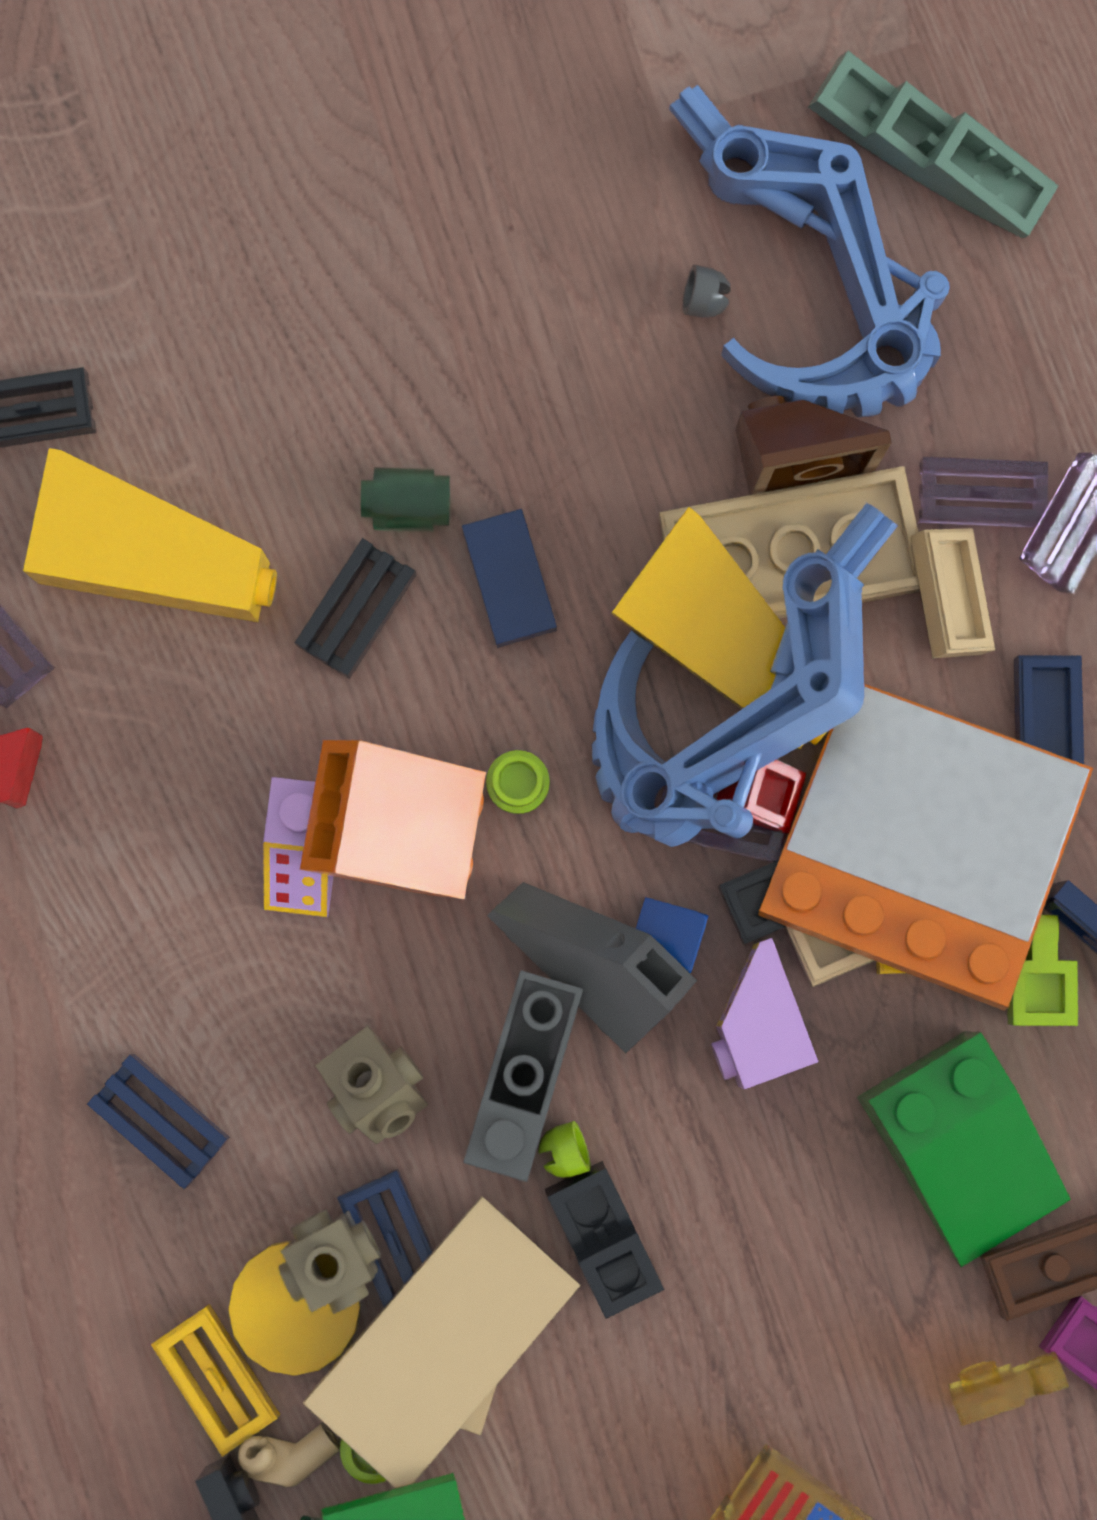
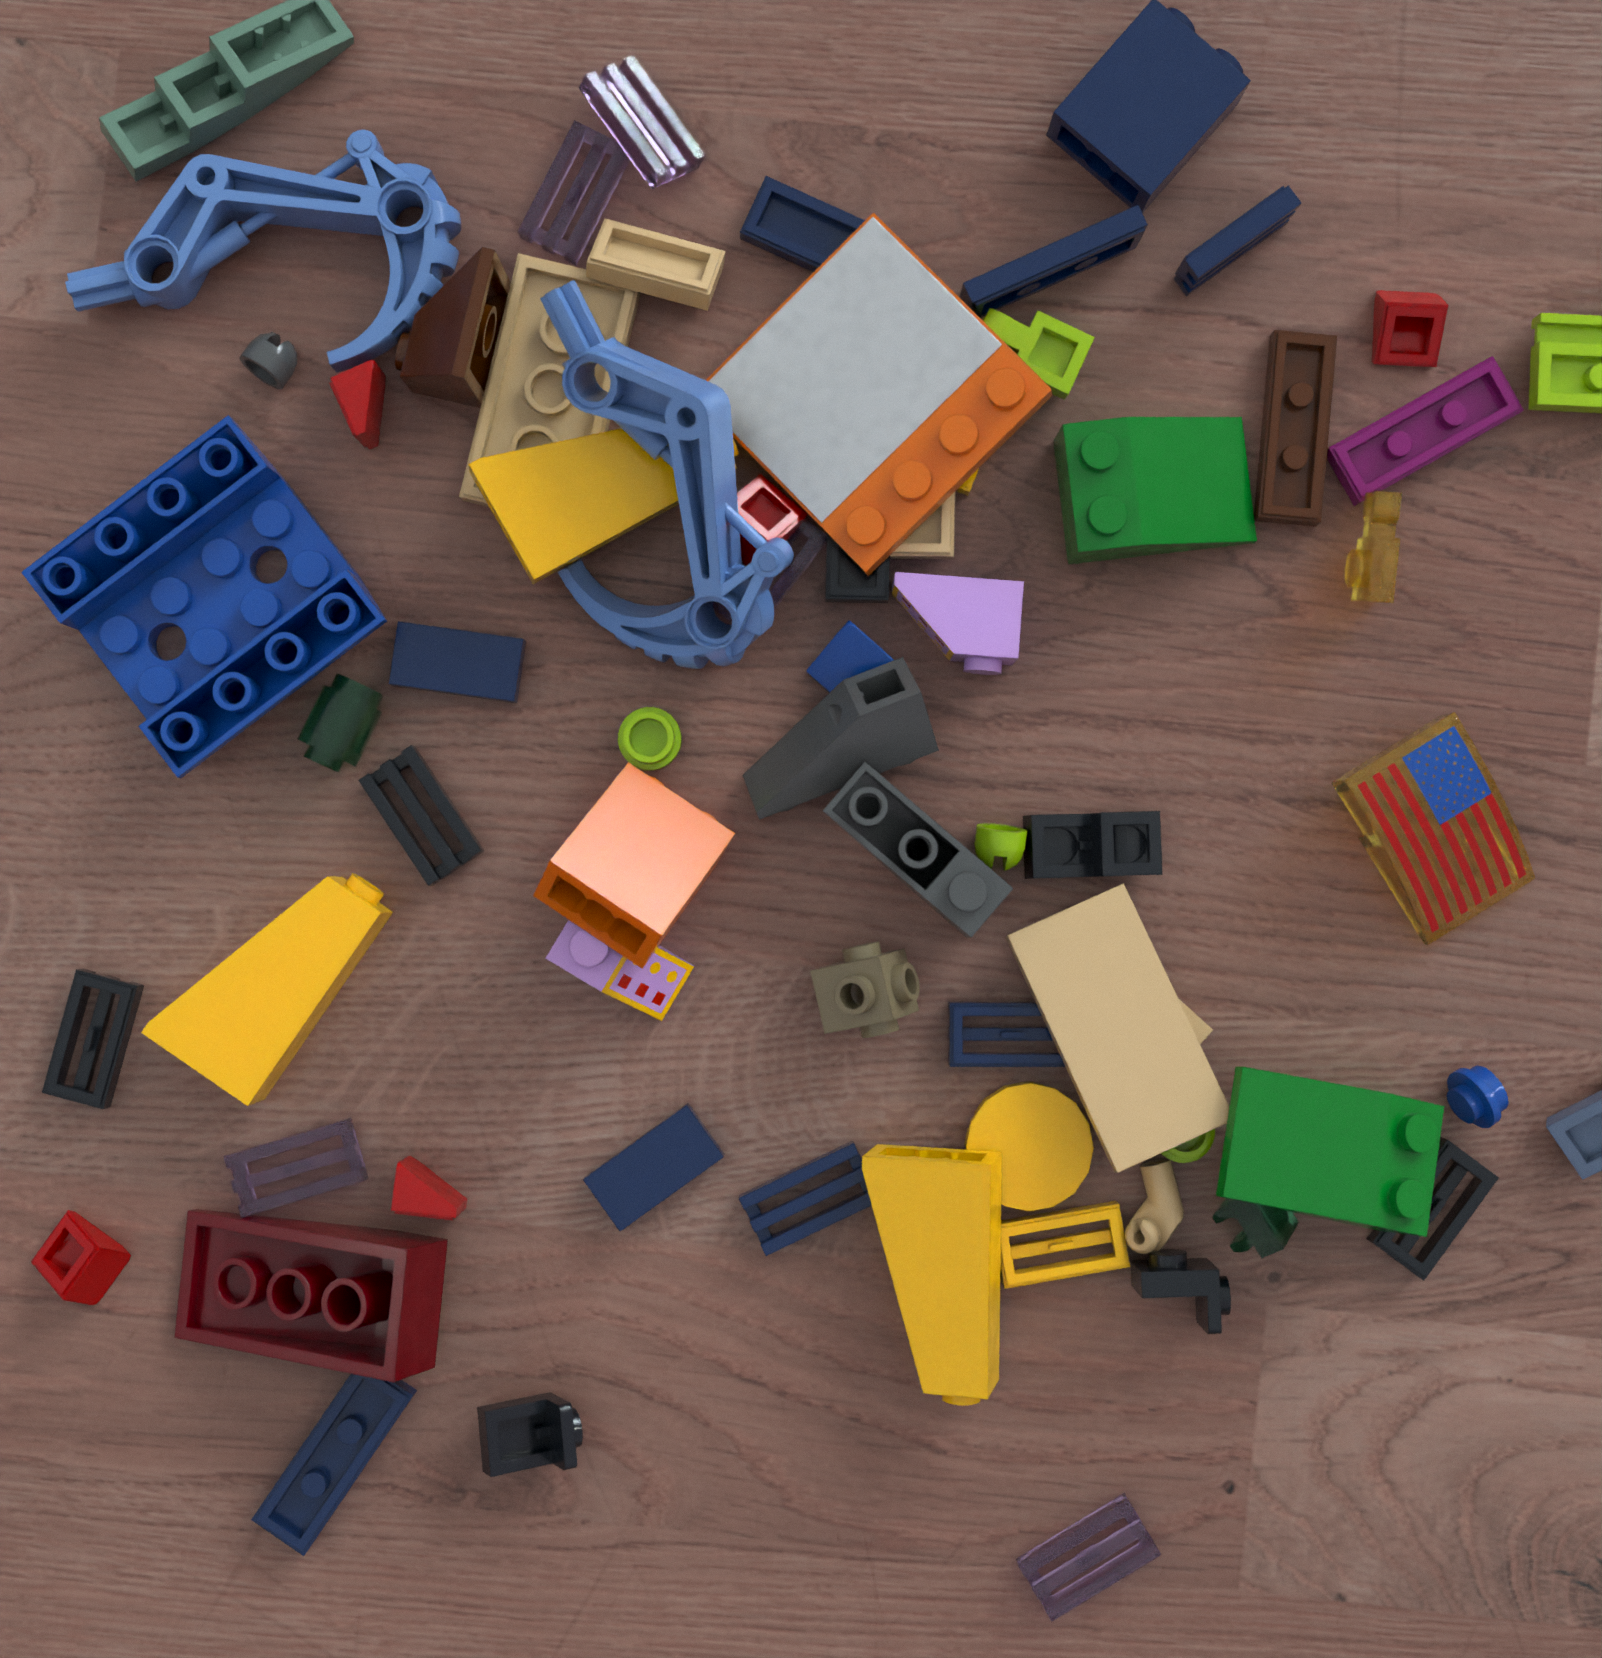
camera: 65 degrees left, 5 degrees up
dark tan brick [279,1209,381,1314] -> none
none -> blue slope [21,415,387,778]
none -> red slope [329,360,386,450]
none -> dark blue tile [583,1103,725,1231]
none -> yellow slope [862,1144,1002,1406]

